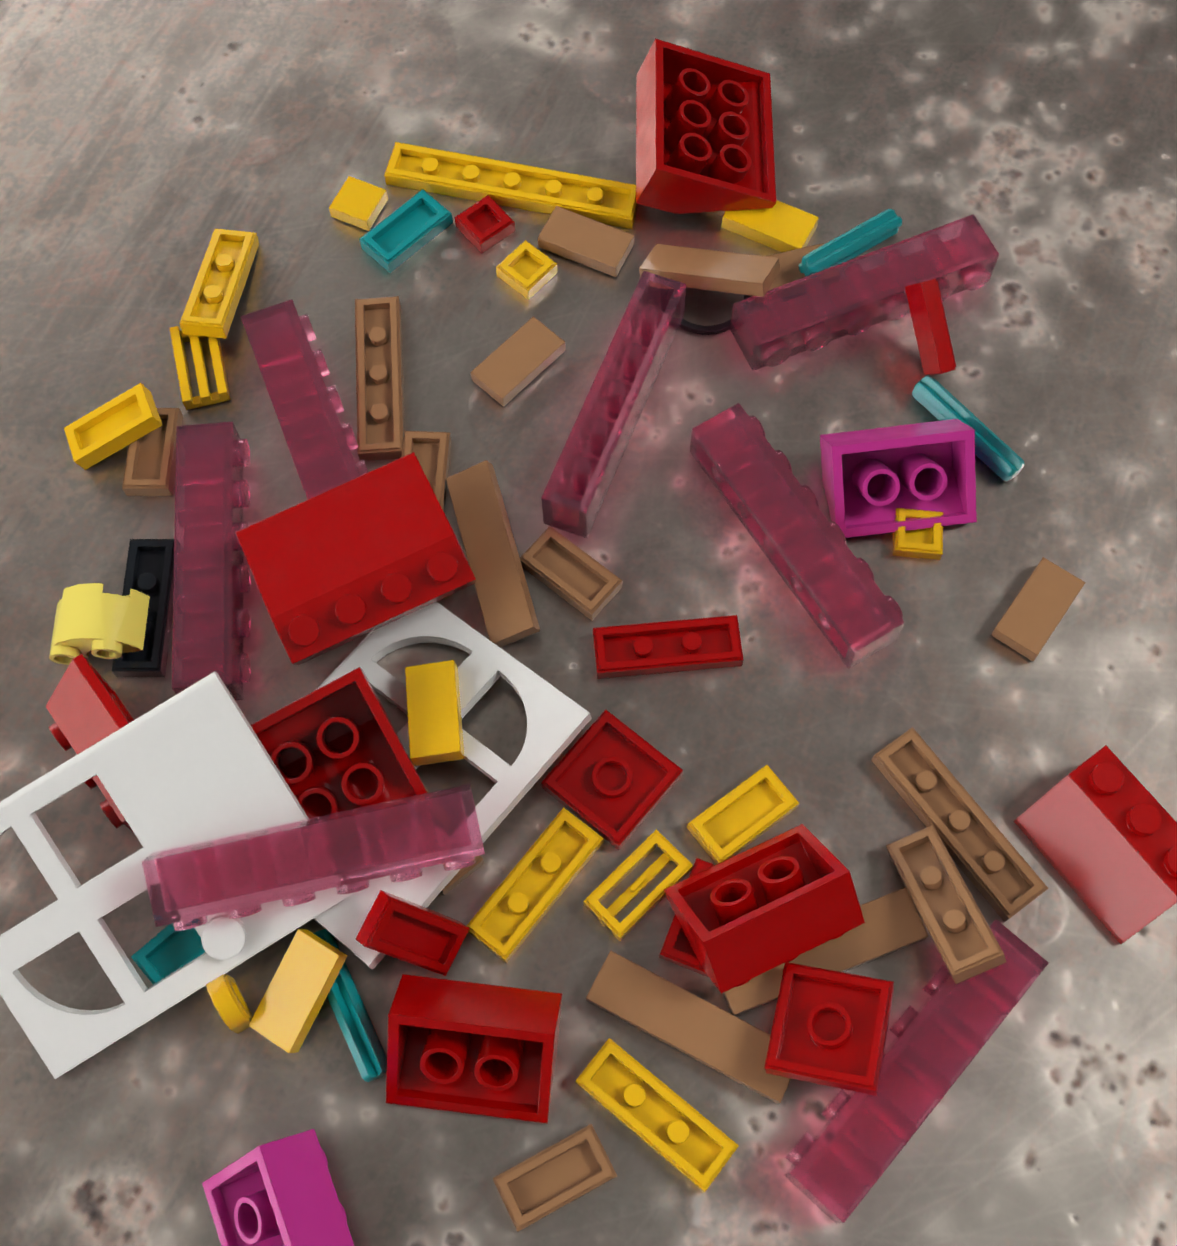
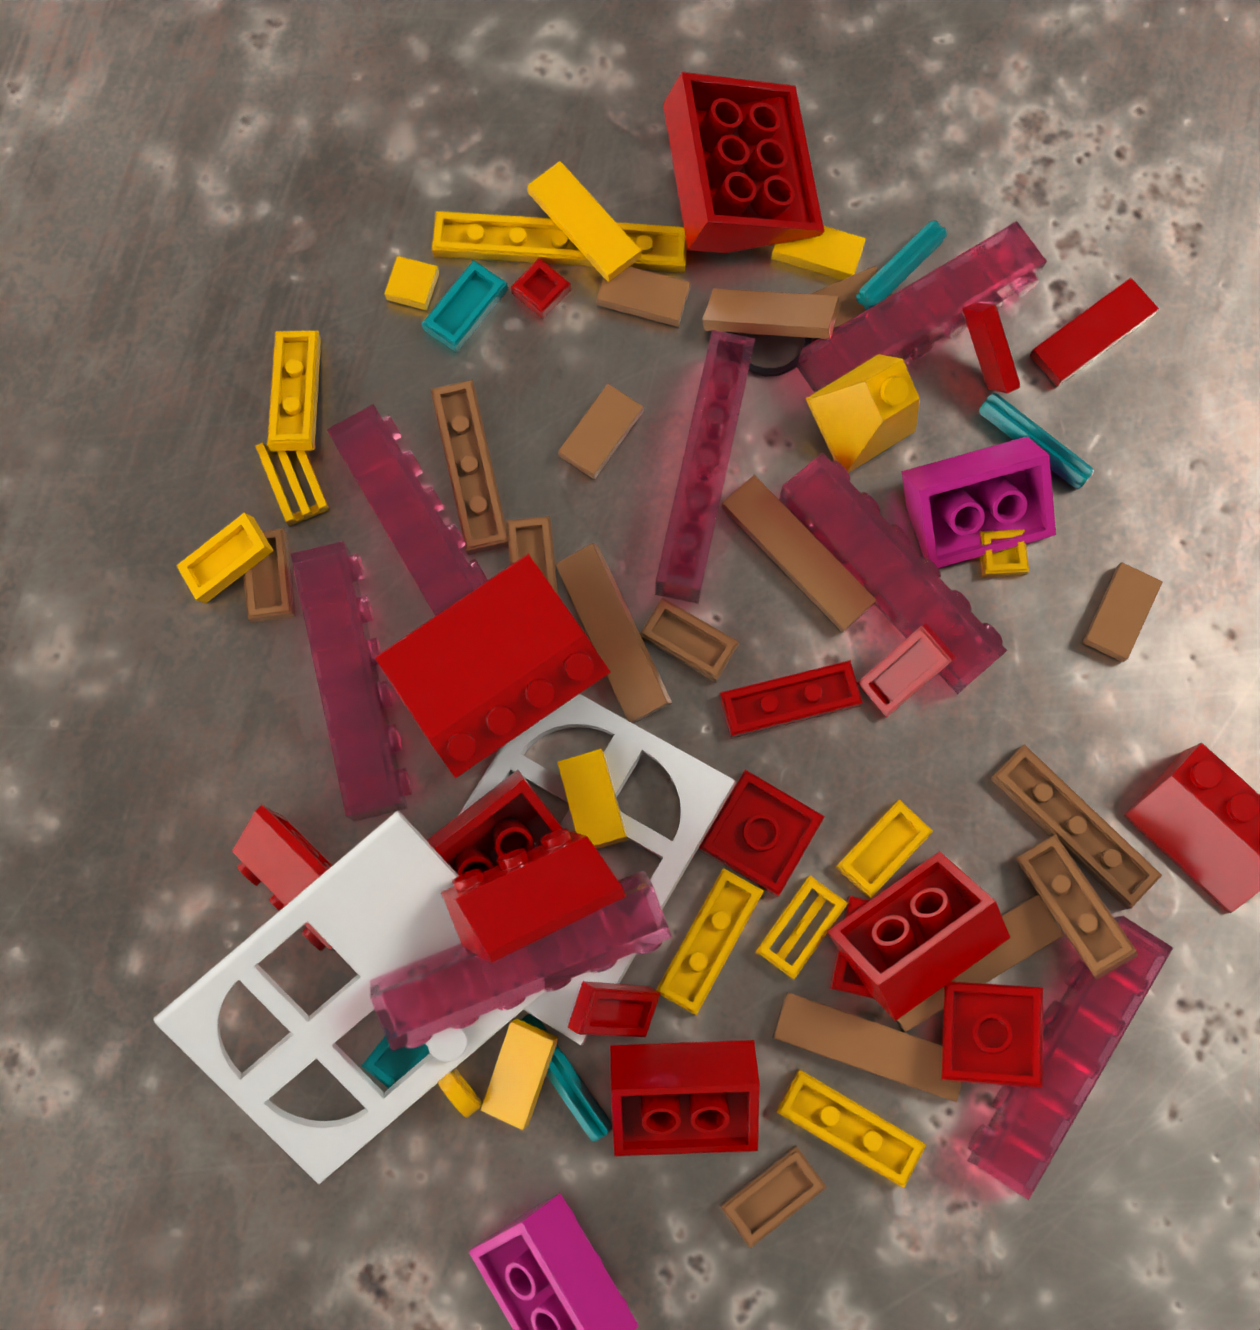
camera: 10 degrees left, 10 degrees up
light yellow cylinder [49,583,150,665] -> none
black tile [112,539,181,677] -> none
yellow tile [496,240,558,300] -> none
none -> red slope [441,828,626,963]
none -> yellow tile [527,161,641,283]
none -> medium nougat tile [721,475,877,633]
none -> yellow slope [806,354,920,476]
none -> tile [857,623,957,717]
none -> red tile [1029,278,1159,387]

